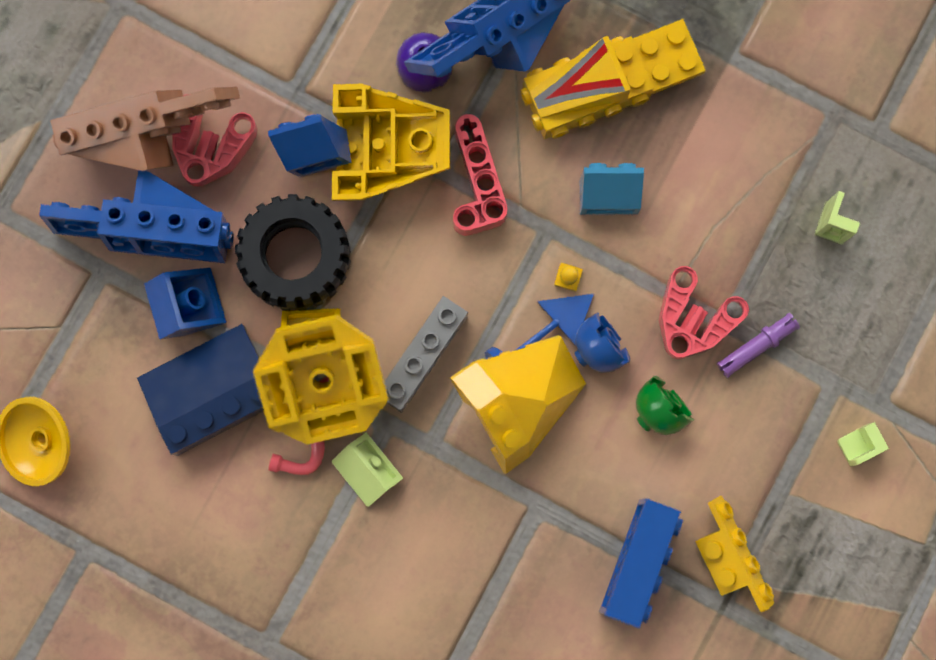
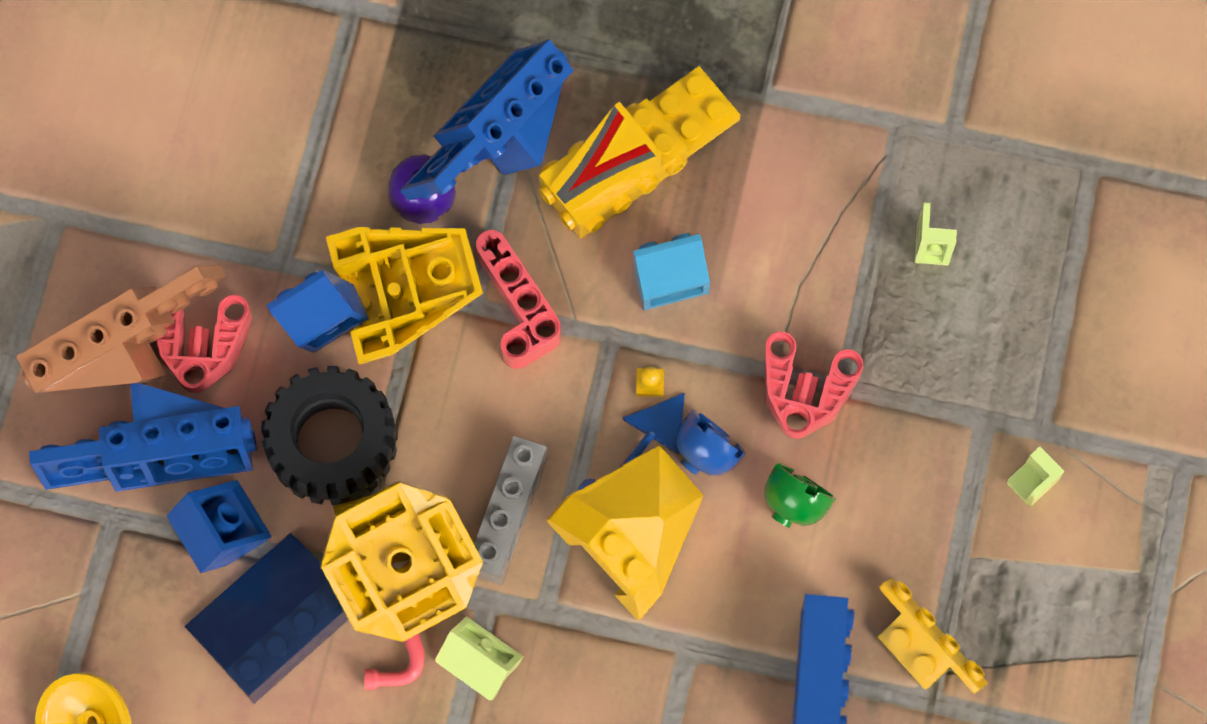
camera: 10 degrees left, 10 degrees down
medium lavender pin [717,313,800,378] -> none

